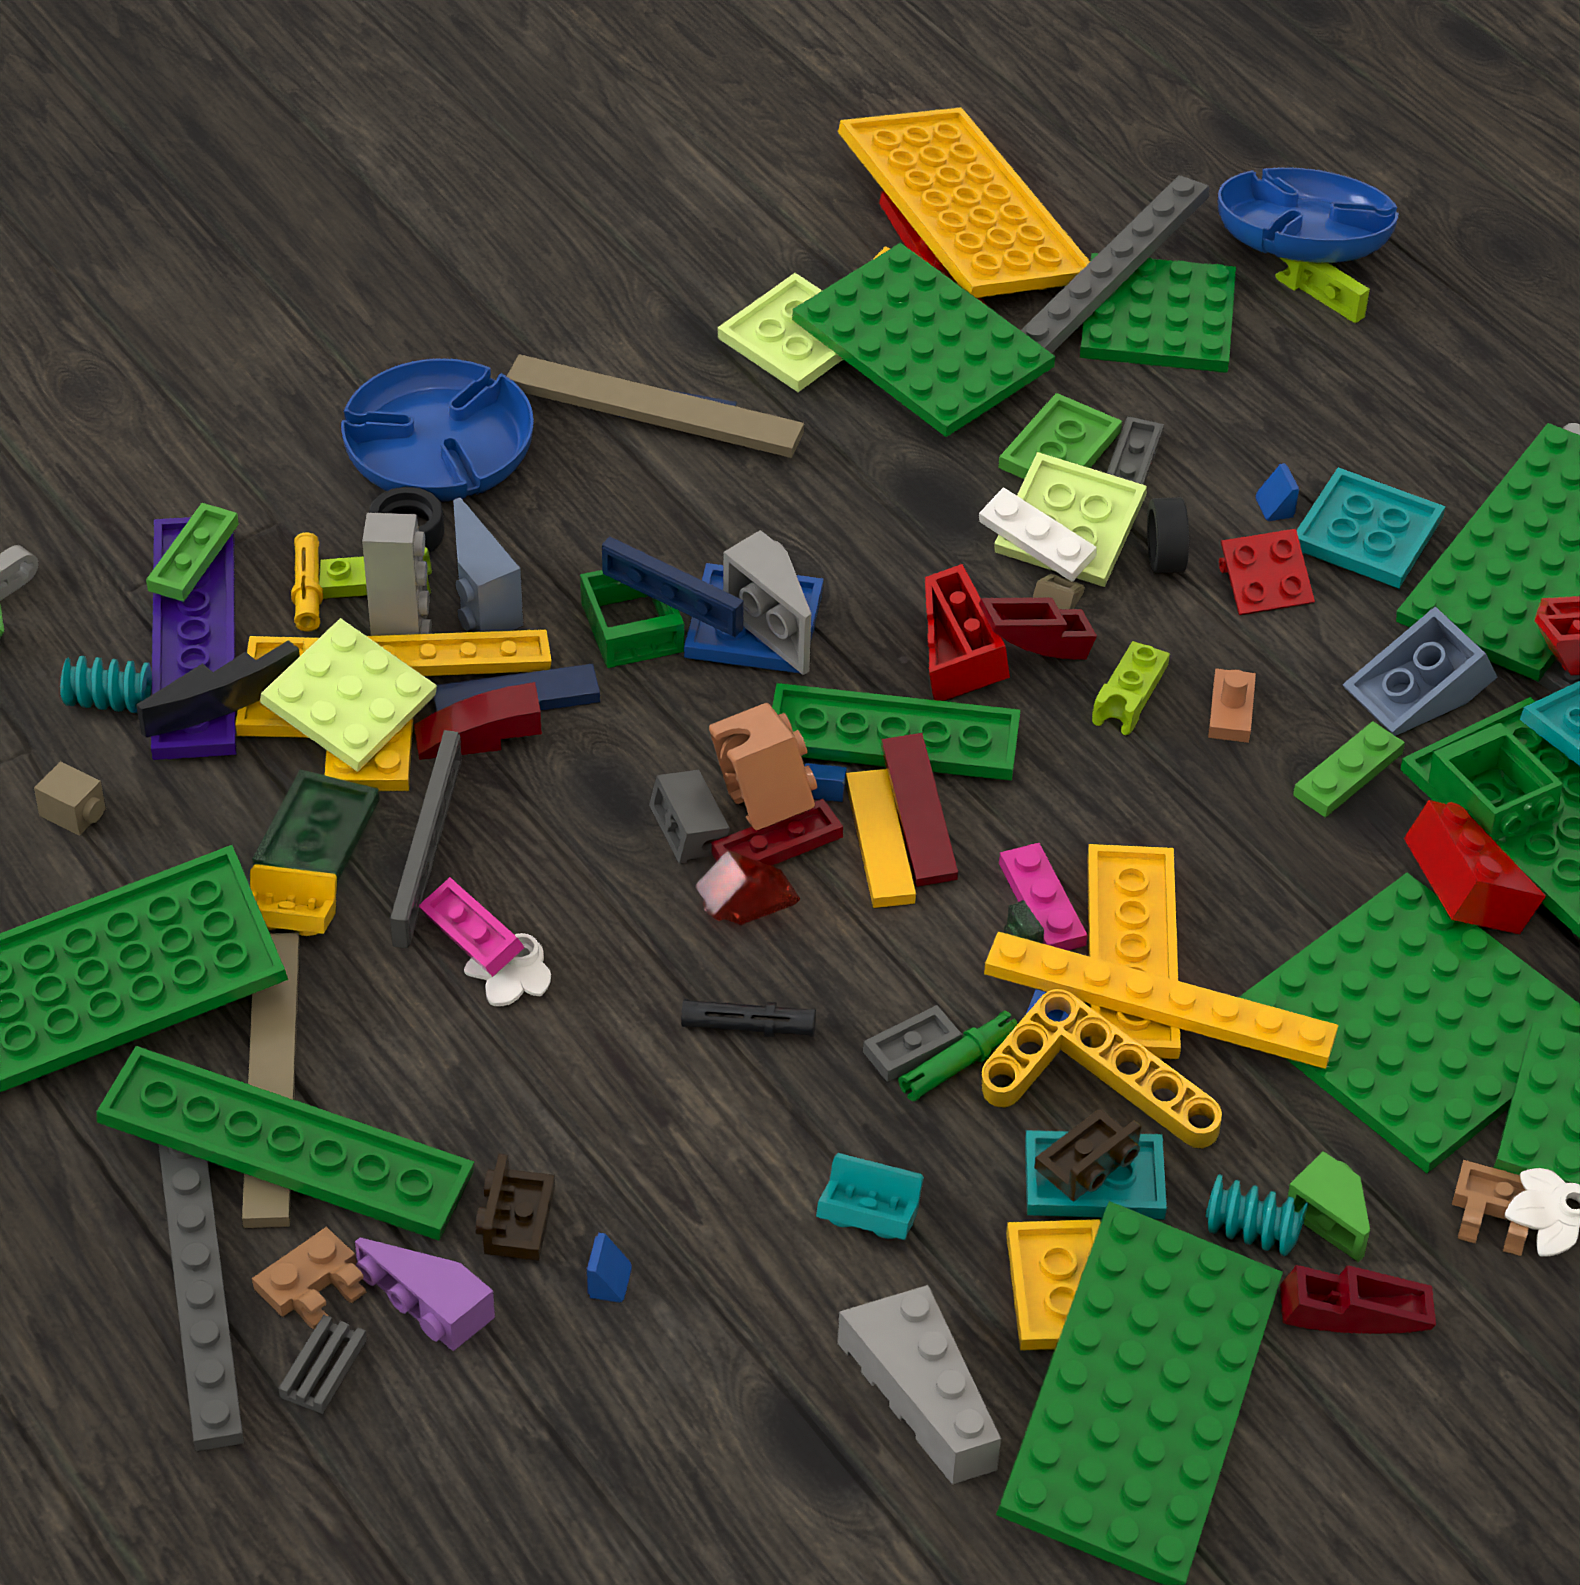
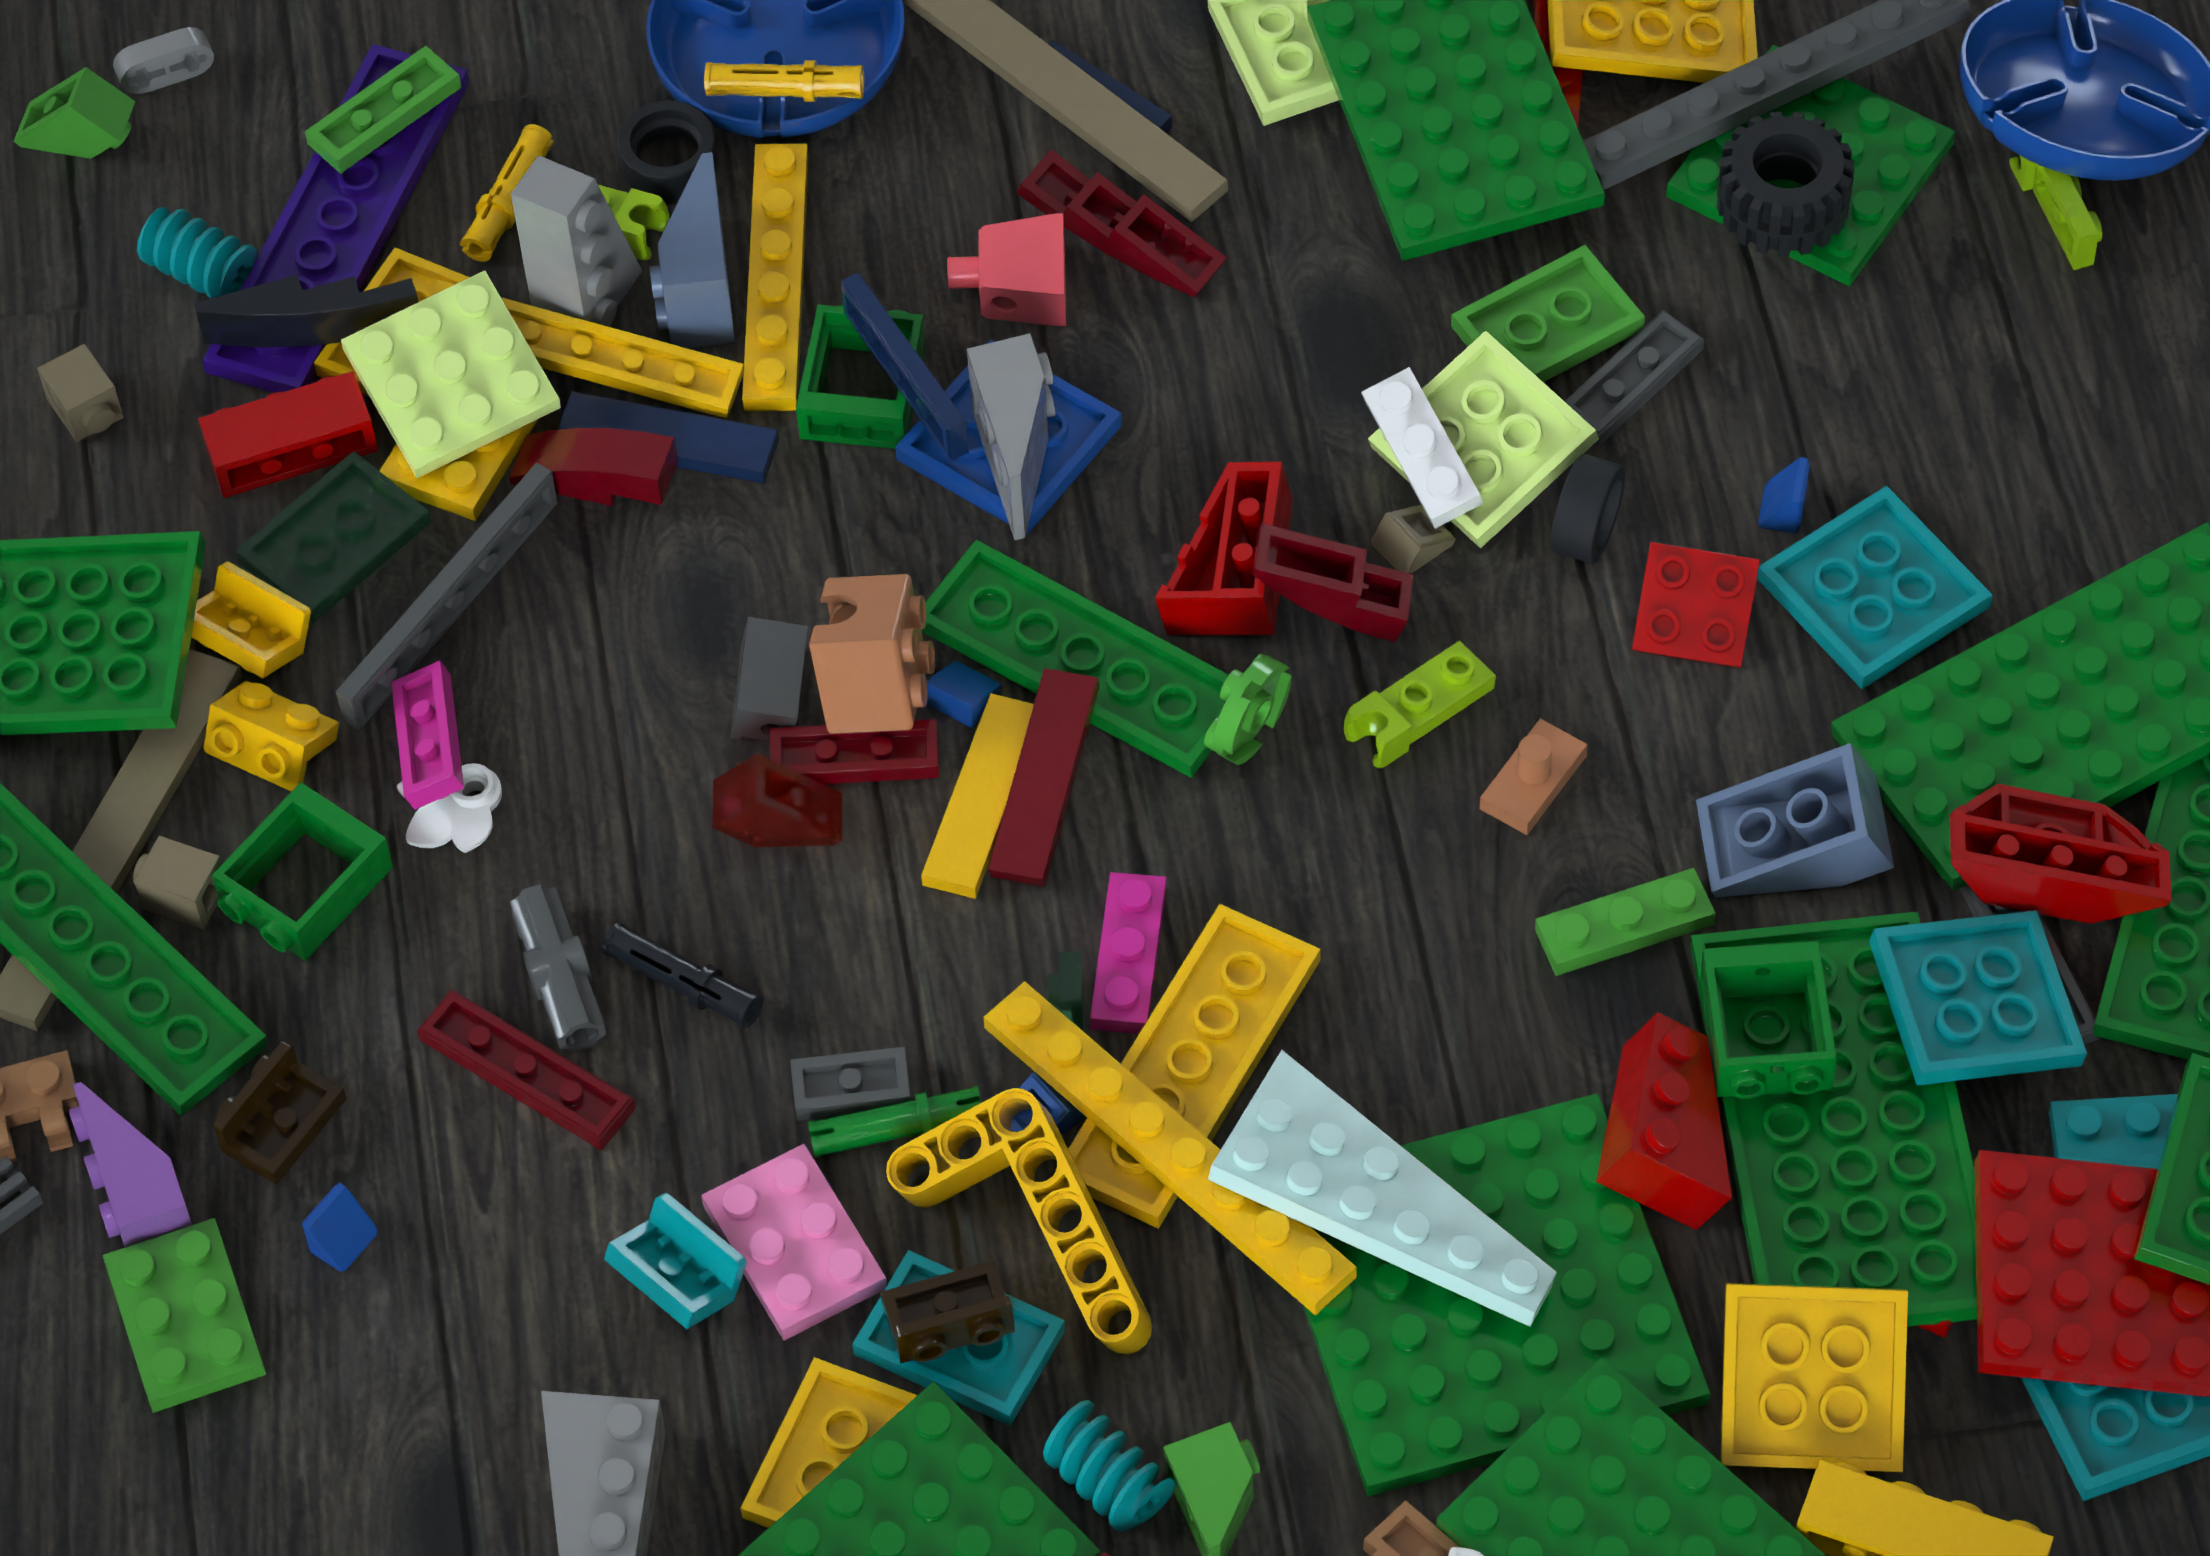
camera: 30 degrees right, 10 degrees up
none -> bright green plate [102,1218,266,1413]
none -> dark tan brick [133,836,222,930]
none -> red brick [198,371,378,499]
none -> yellow bracket [203,681,339,792]
none -> green window [212,782,393,961]
none -> dark red tile [417,989,636,1151]
none -> dark grey piece [510,884,606,1052]
none -> bright pink plate [701,1144,887,1341]
none -> yellow pin [704,60,865,102]
none -> yellow plate [742,144,809,411]
none -> coral torso [947,213,1066,326]
none -> dark red slope [1016,150,1227,298]
none -> bright green plate [1204,654,1291,765]
none -> light aqua wing [1208,1050,1557,1327]
none -> black tyre [1717,112,1854,256]

